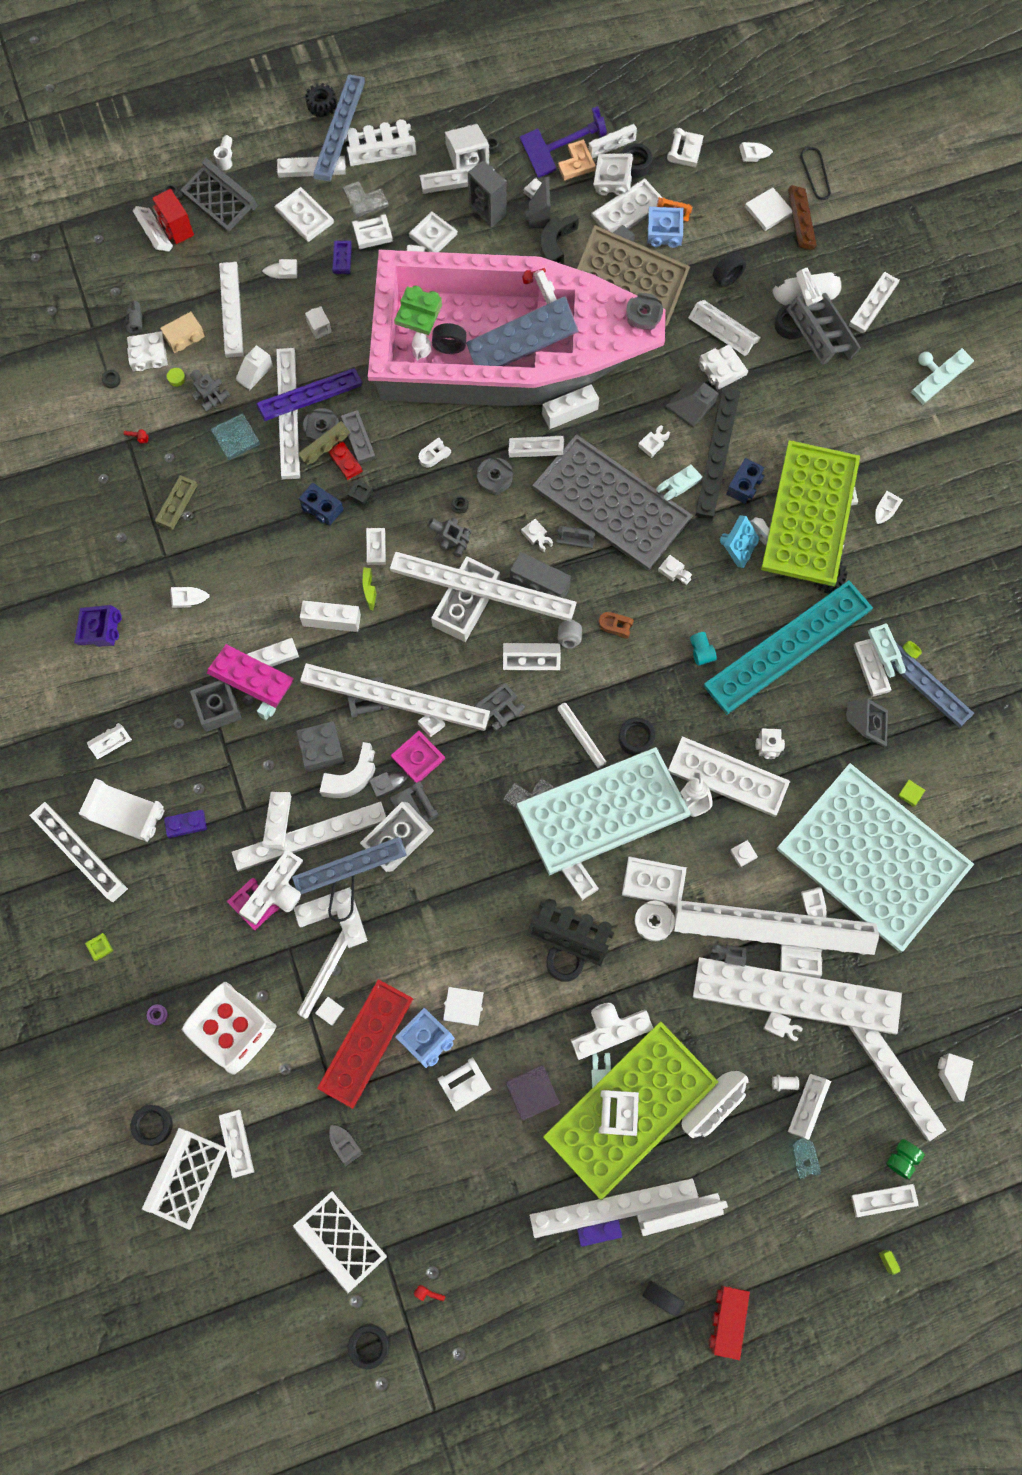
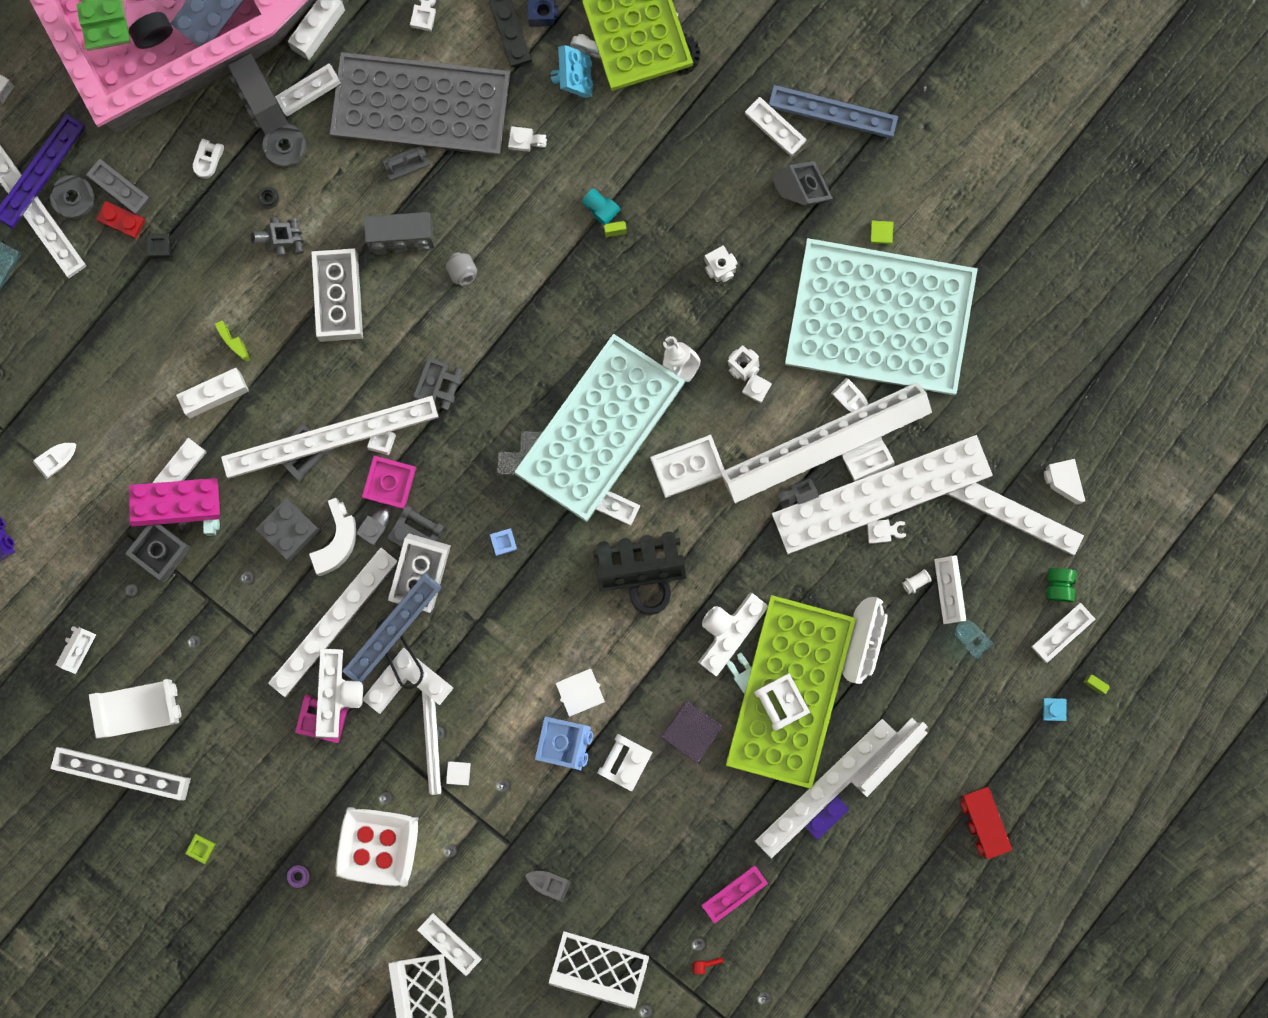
camera: 30 degrees left, 10 degrees up
black tyre [130,1105,173,1146] -> none
dark purple plate [164,809,207,838] -> none
white plate [263,792,291,848] -> none
olive plate [298,421,350,465] -> none
dark blue brick [299,483,343,526] -> none
red plate [317,979,414,1109] -> none
white plate [366,528,386,565] -> none
white plate [390,552,577,622] -> none
white plate [412,332,432,360] -> none
white brick [503,643,561,670] -> none
white plate [521,519,553,552] -> none
white axle [558,703,606,768] -> none
dark orange plate [599,612,634,639] -> none
black tyre [618,717,655,756] -> none
white plate [634,901,675,941] -> none
black tyre [642,1280,685,1317] -> none
light aqua hinge [656,465,703,501] -> none
white plate [668,736,790,817] -> none
teal plate [703,580,873,715] -> none
light aqua hinge [868,623,906,678] -> none
lime tile [902,641,922,659] -> none
none -> dark grey brick [228,53,288,135]
none -> light blue plate [490,528,517,556]
none -> lime tile [604,221,627,237]
none -> dark pink plate [701,865,768,924]
none -> white brick [728,345,760,381]
none -> medium azure plate [1043,698,1066,721]

